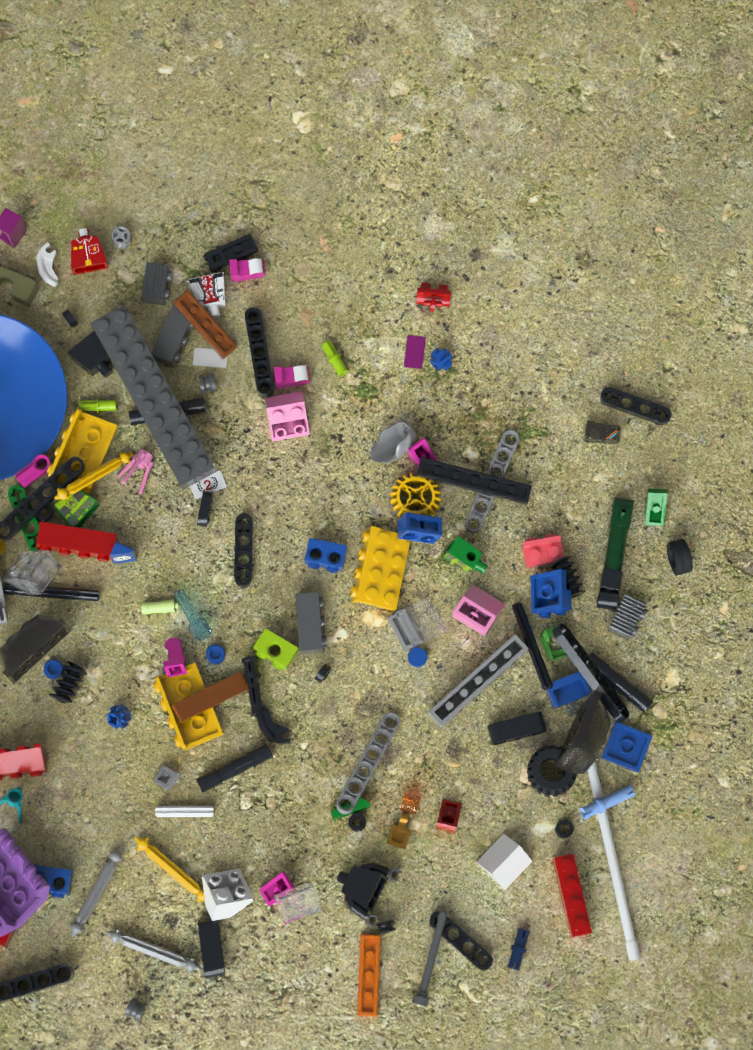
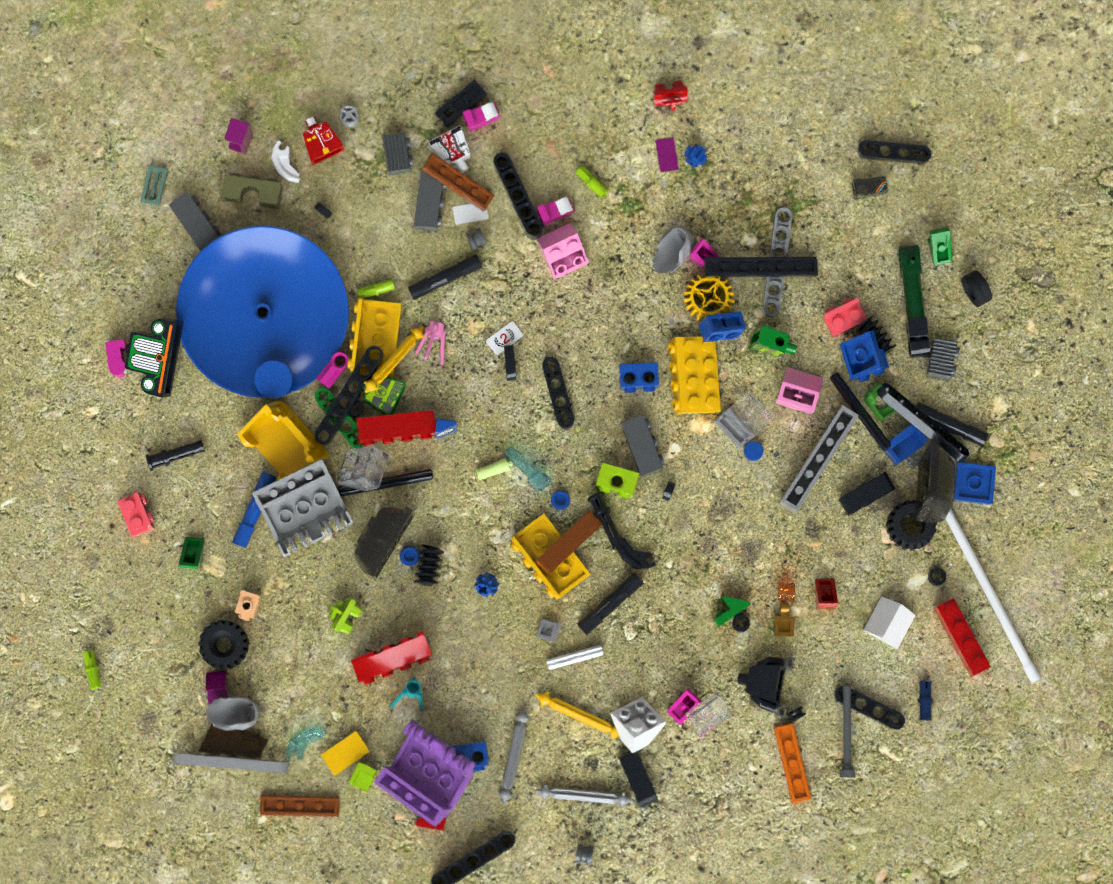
camera: 15 degrees left, 5 degrees up
black torso [68,331,113,378] -> none
dark grey brick [91,305,216,490] -> none
dark pink leg [163,638,187,678] -> none
light grey beam [336,713,400,814] -> none
light blue pin [579,785,635,820] -> none

